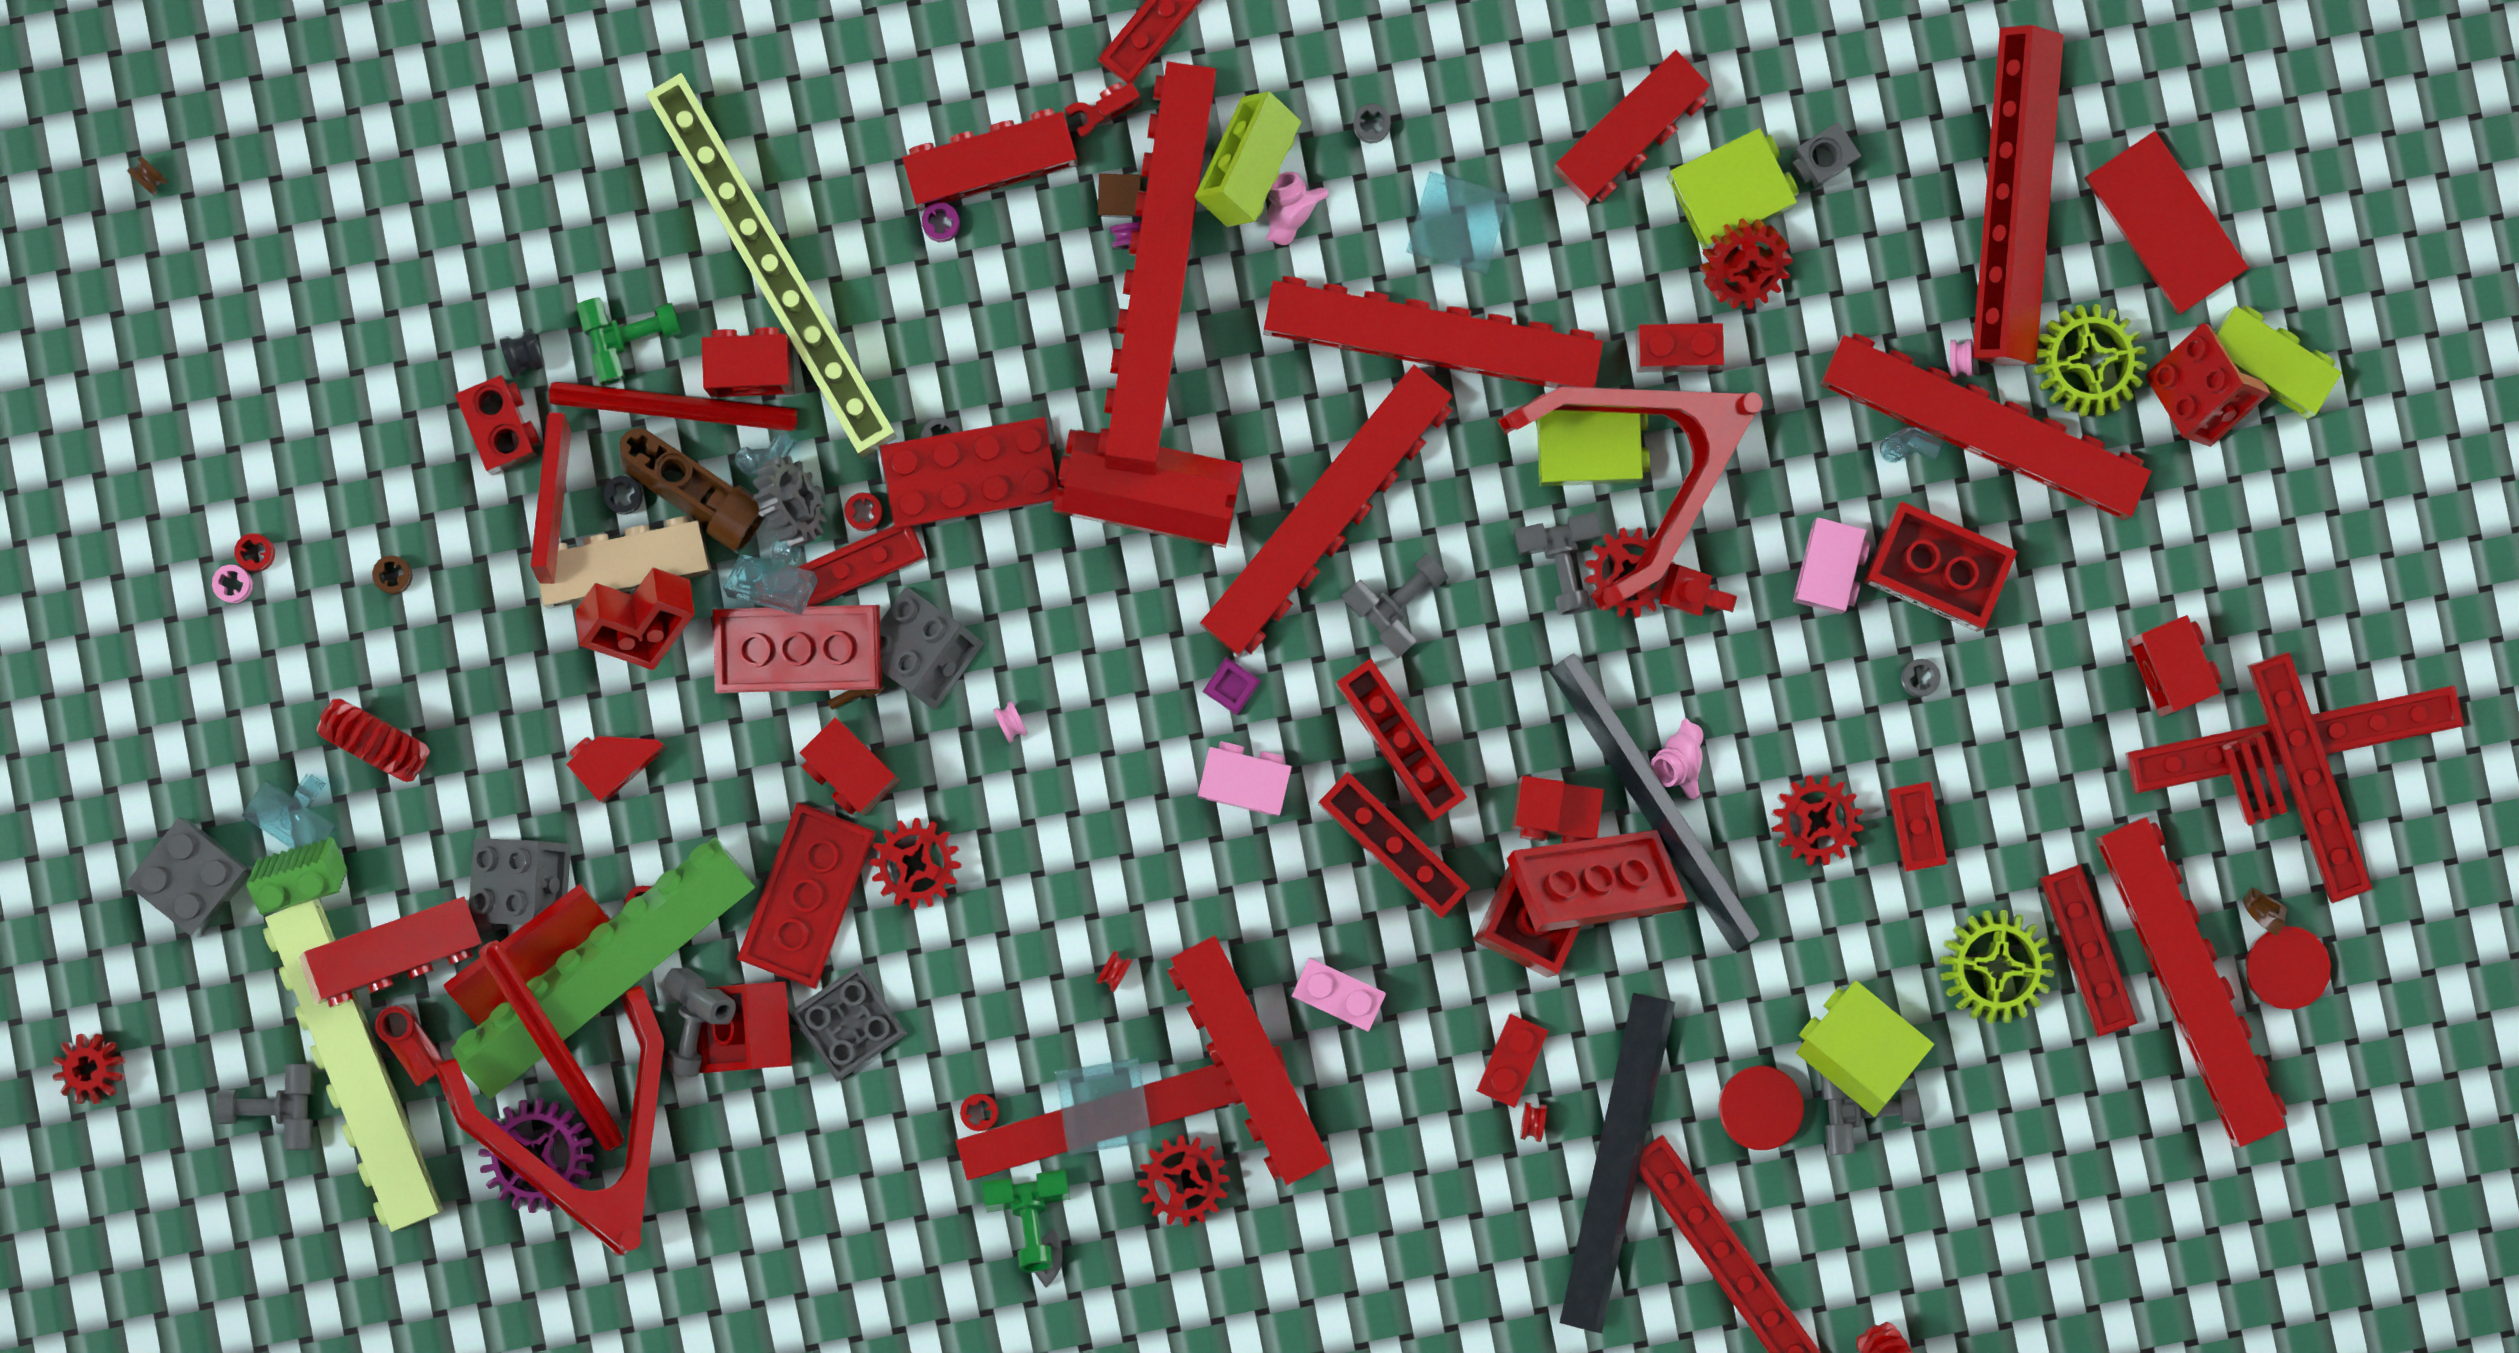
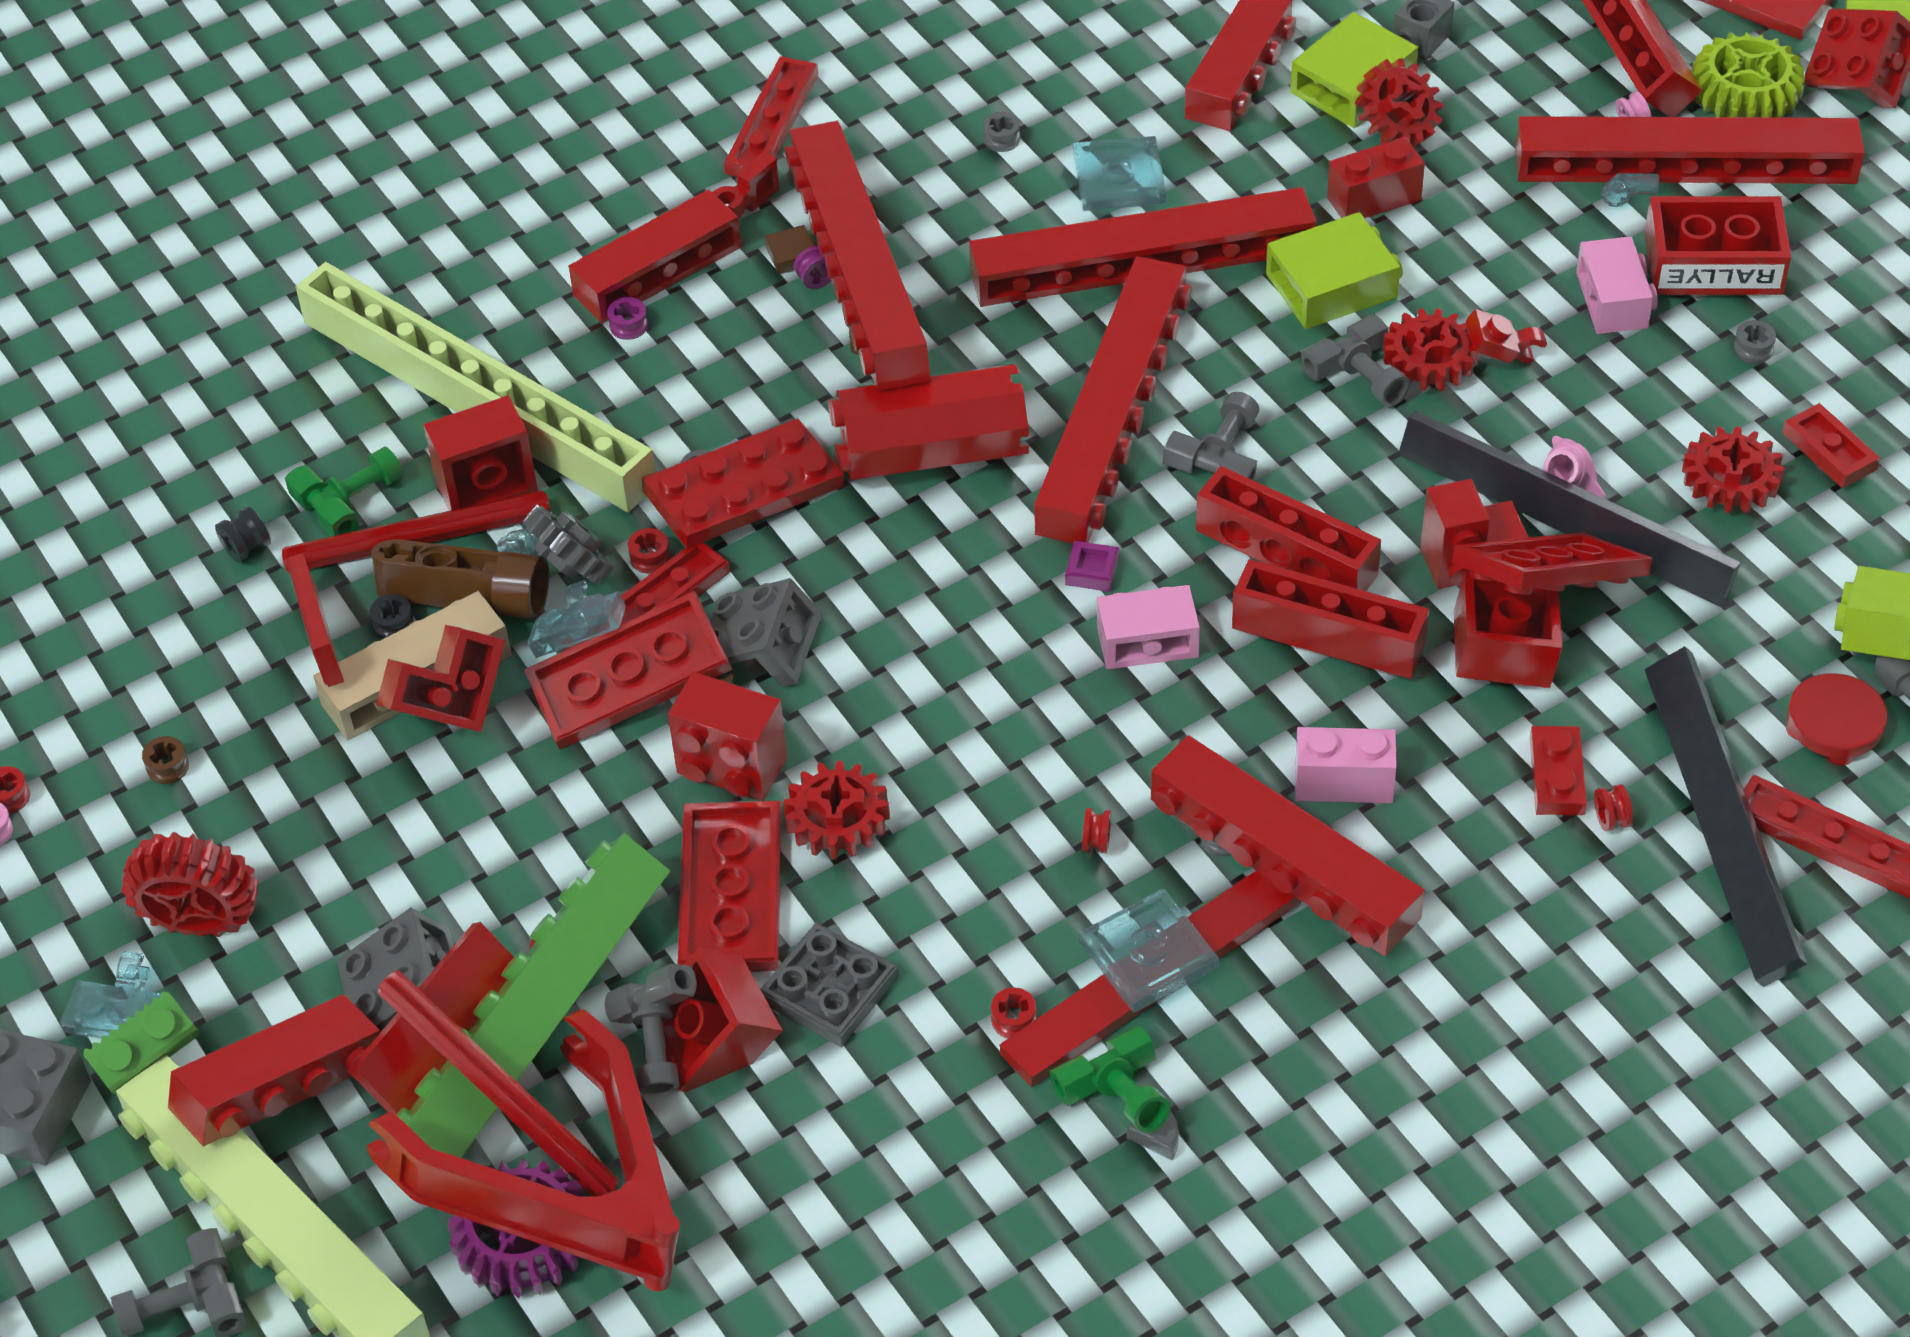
camera: 15 degrees left, 35 degrees down
red piece [375,1004,446,1087] -> none
red brick [455,375,541,476] -> none
red slope [566,736,667,804] -> none
bright pink bush [993,701,1028,743] -> none
red gear [1138,1135,1229,1227] -> none
lime brick [1195,91,1302,227] -> none
bright pink animal [1266,172,1329,245] -> none
piece [1497,387,1763,610] -> none

